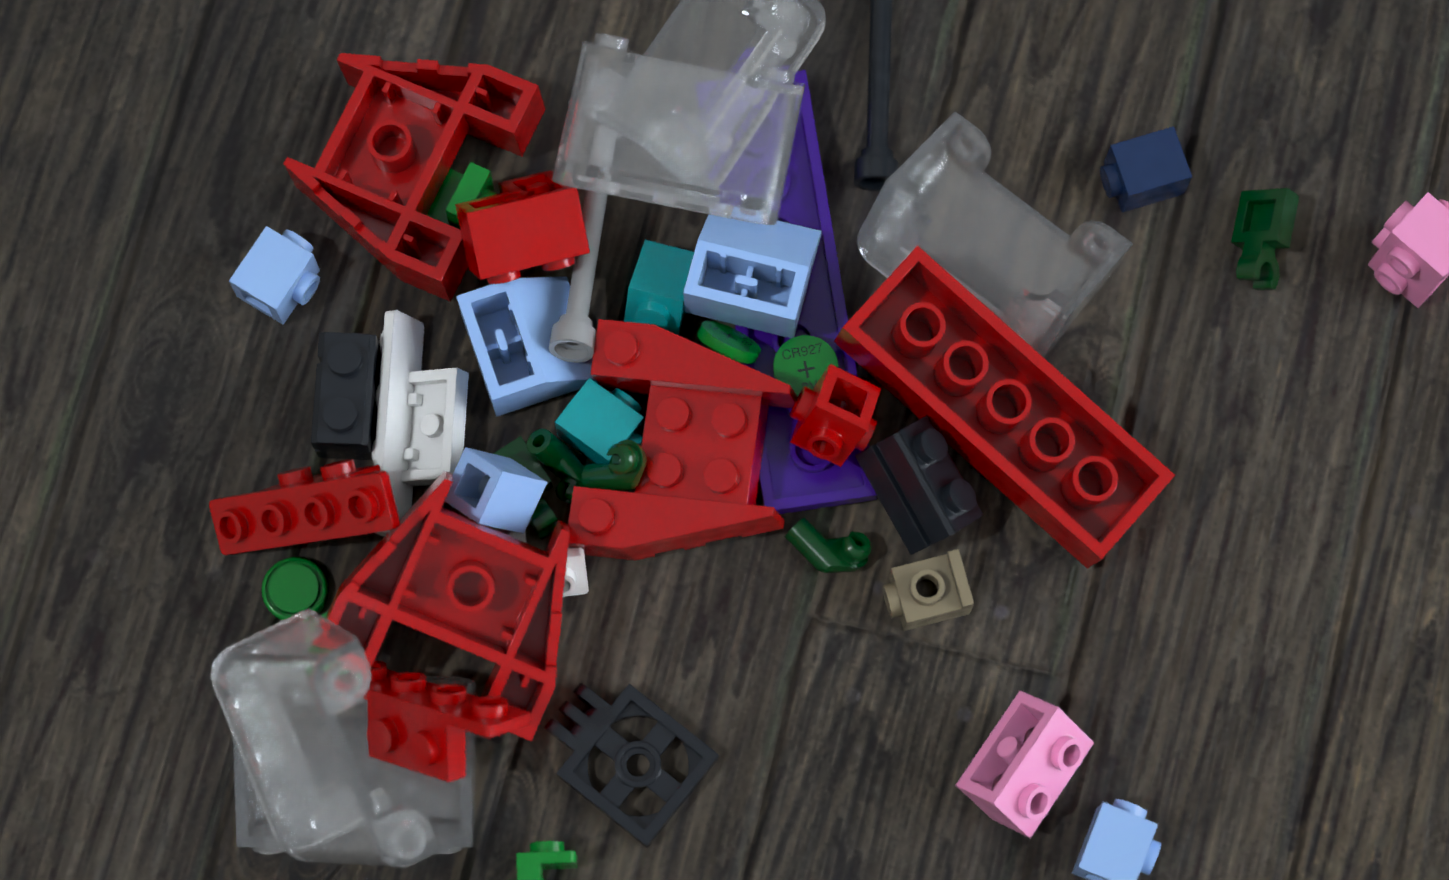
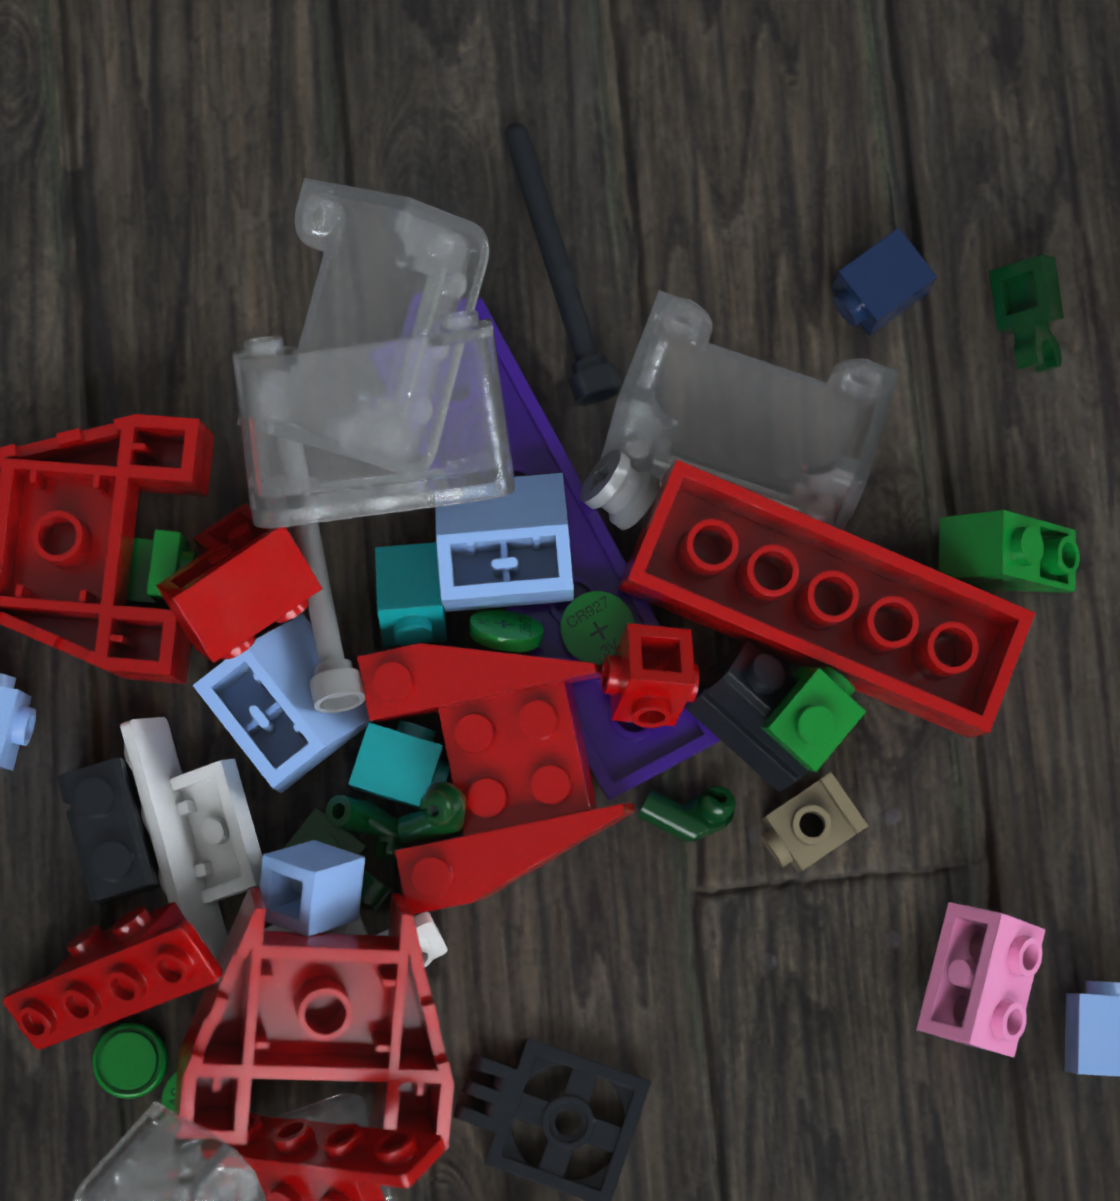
camera: 20 degrees left, 5 degrees up
none -> light grey wheel [580,449,660,530]
none -> green bracket [761,666,866,772]
none -> green slope [939,510,1080,593]

